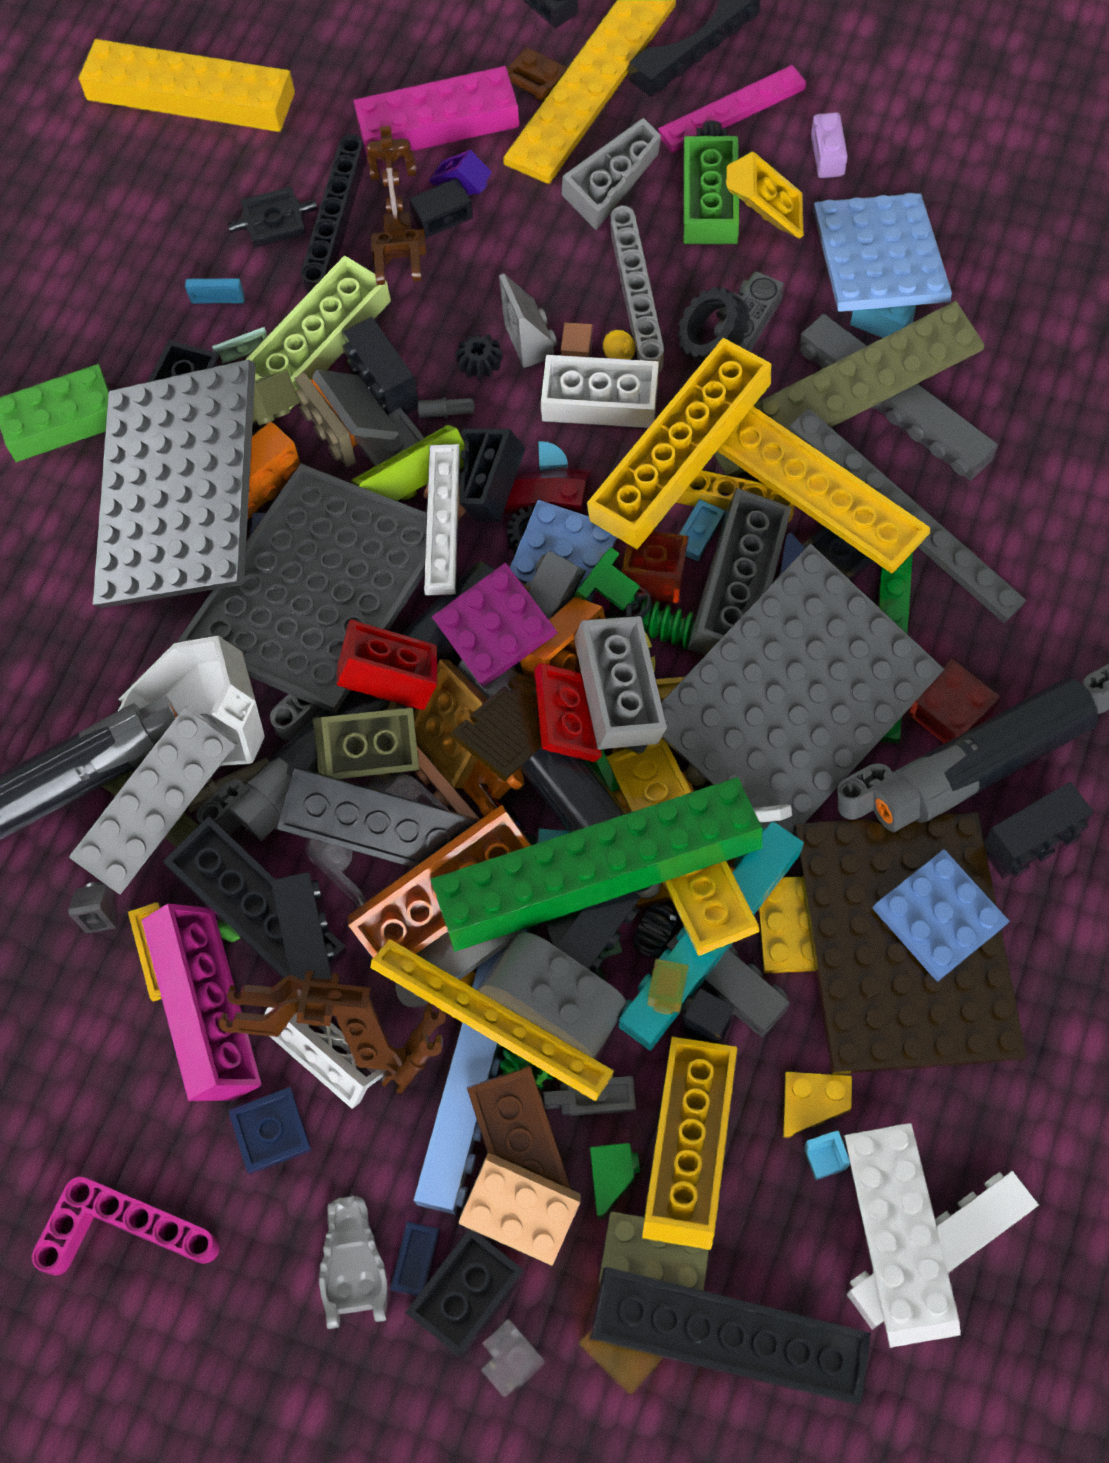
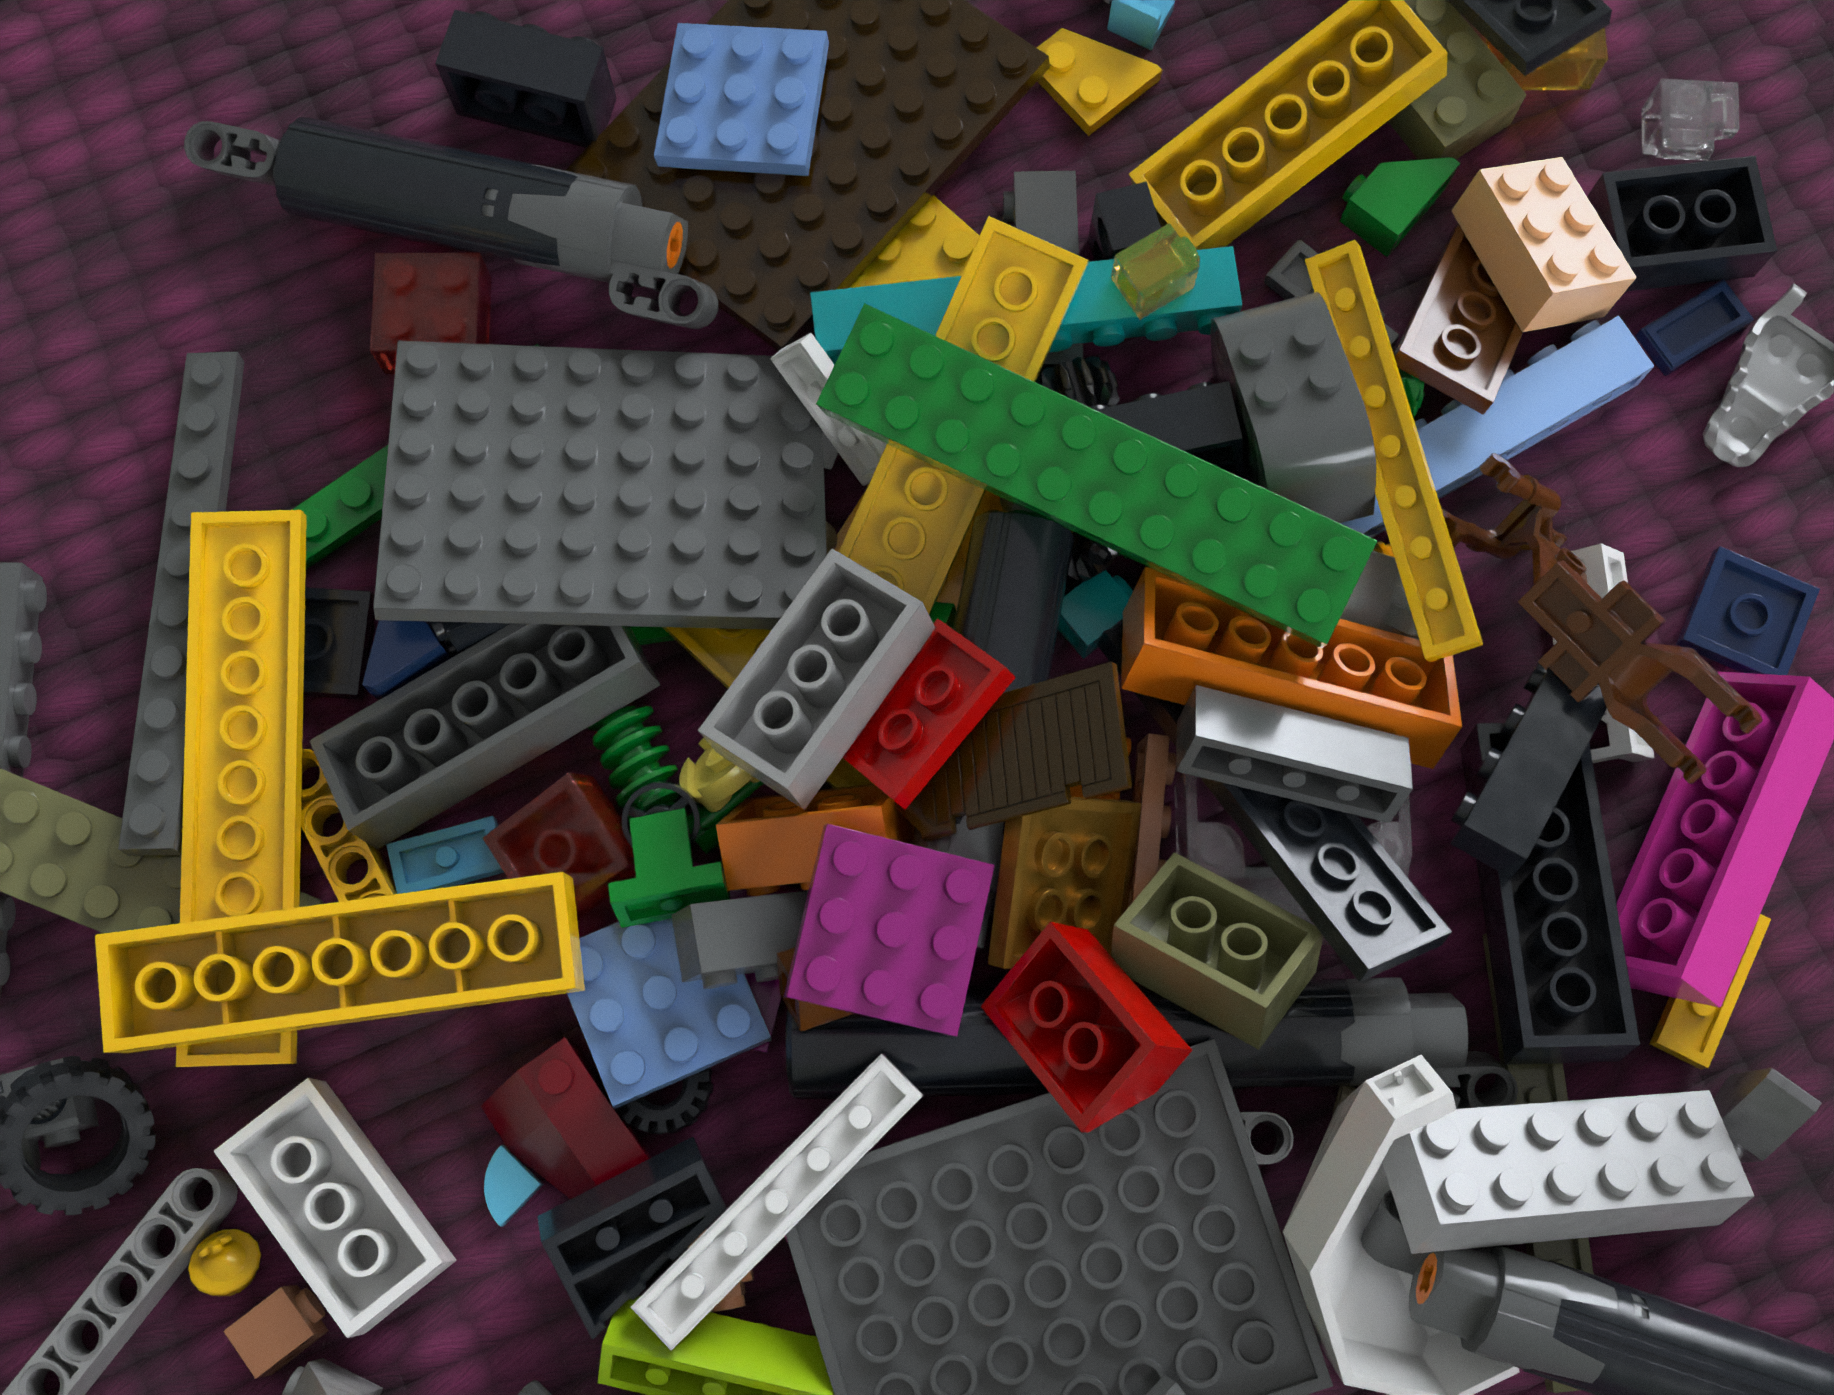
camera: 140 degrees left, 10 degrees up
none -> dark grey brick [1176,685,1413,823]

